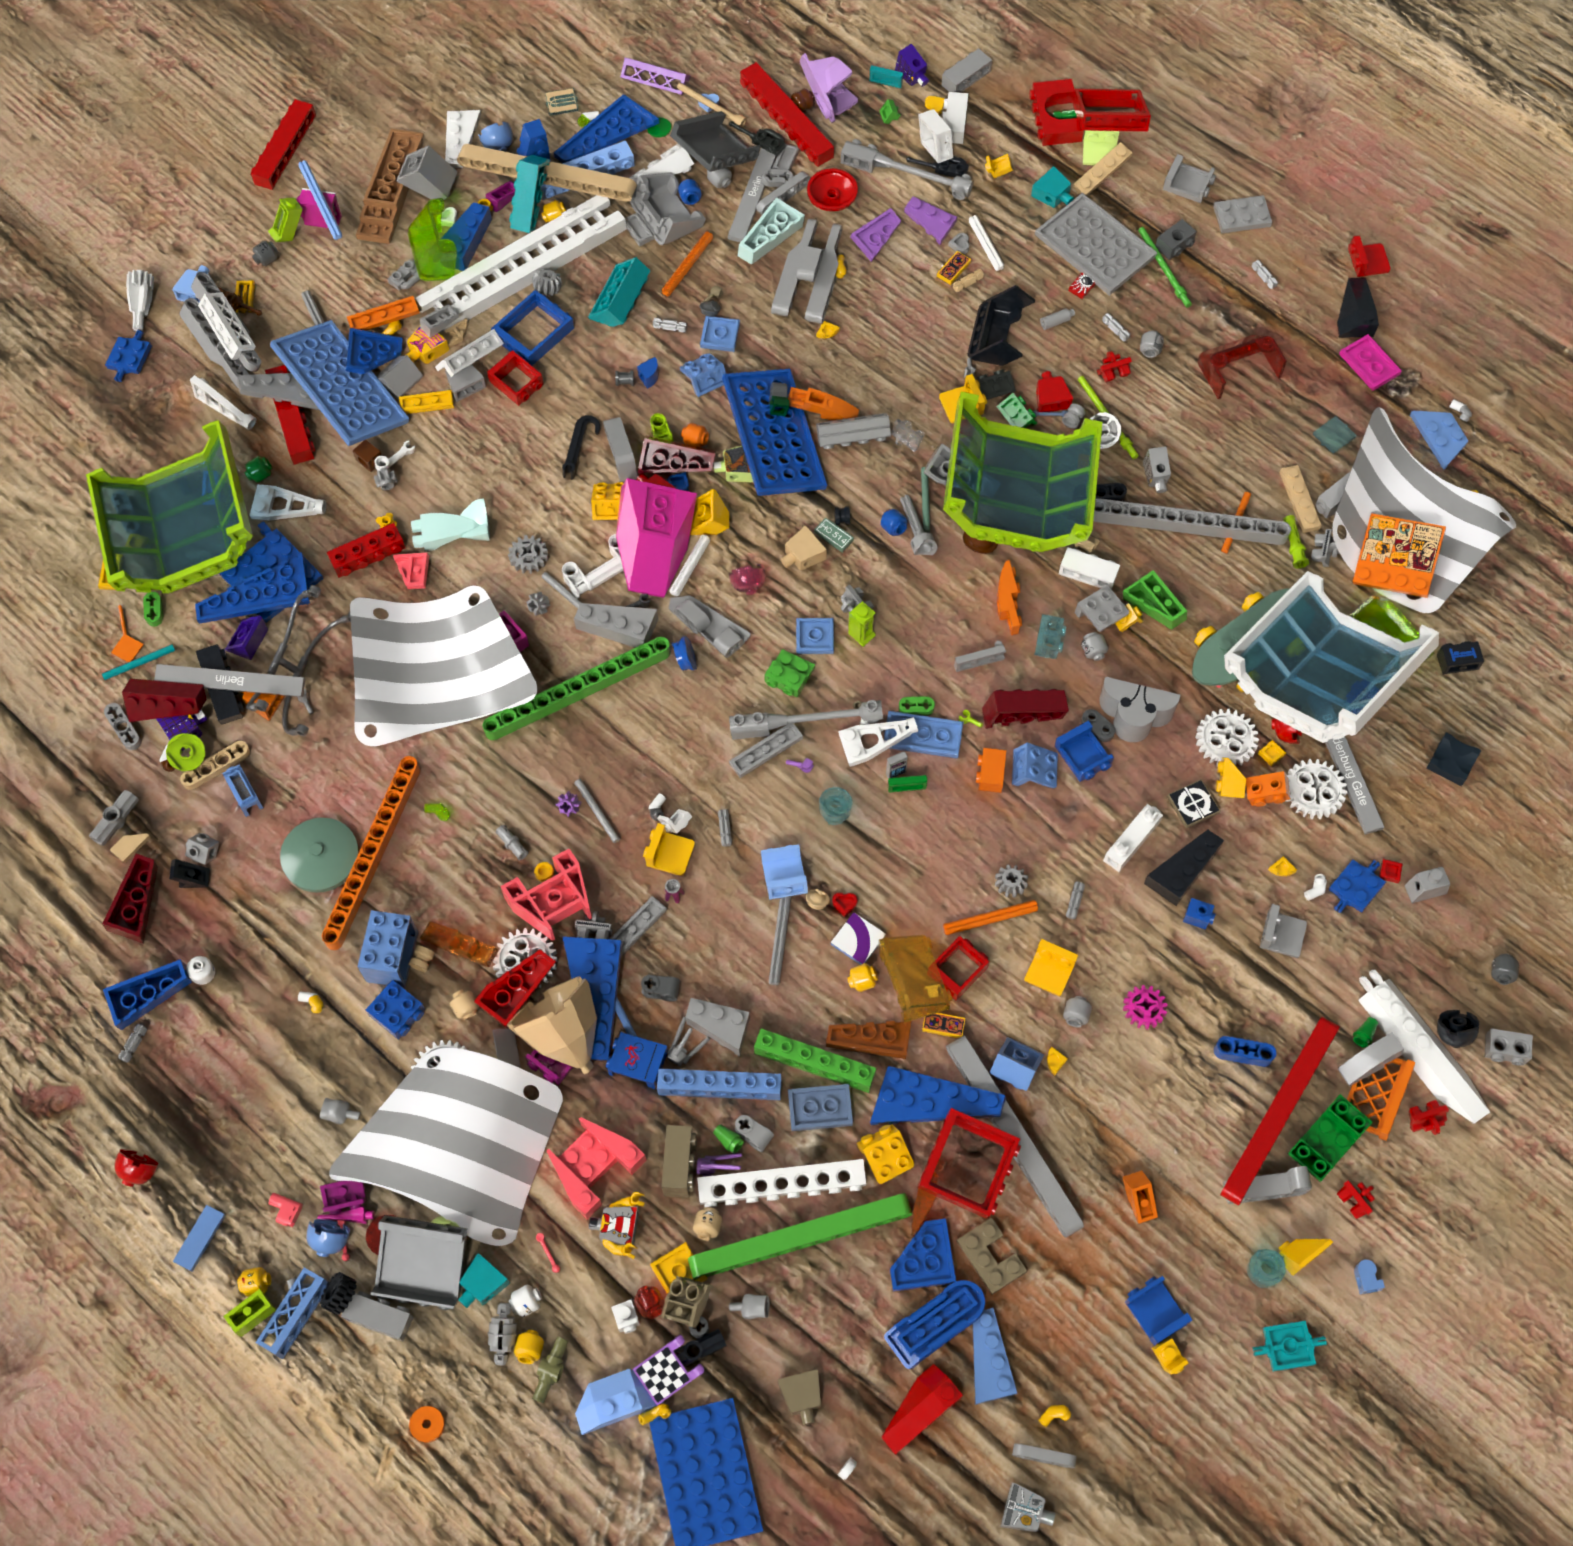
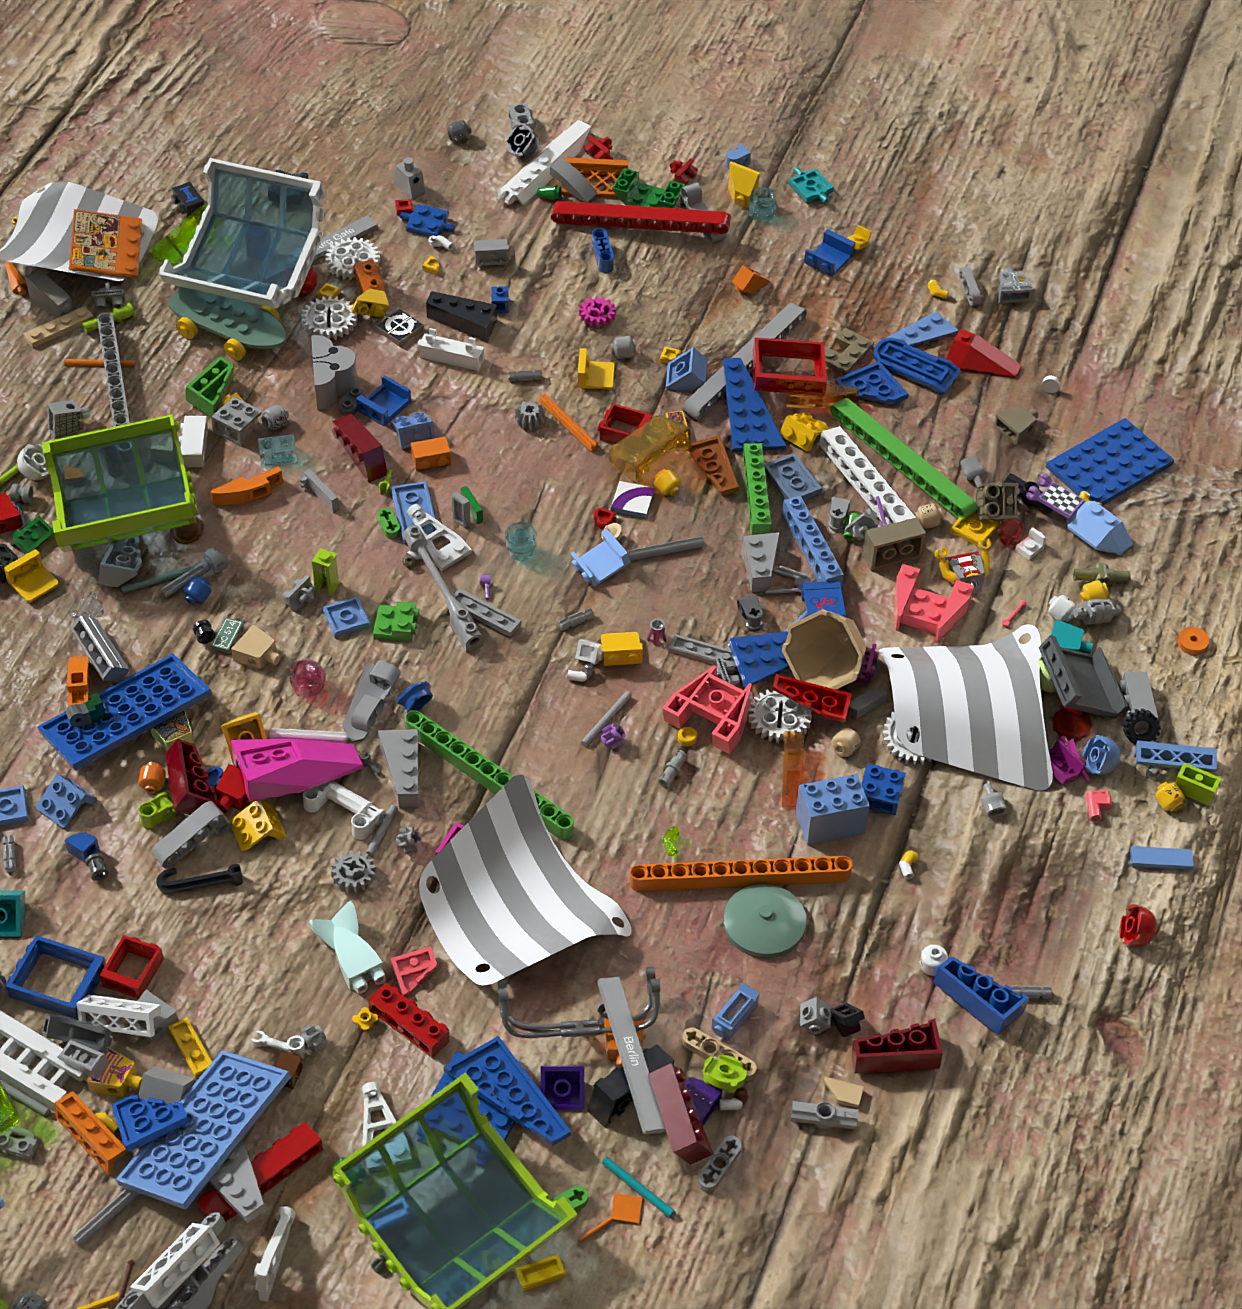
camera: 115 degrees left, 15 degrees down
none -> dark grey arch [42,1013,112,1052]
none -> light grey hips [845,508,880,540]

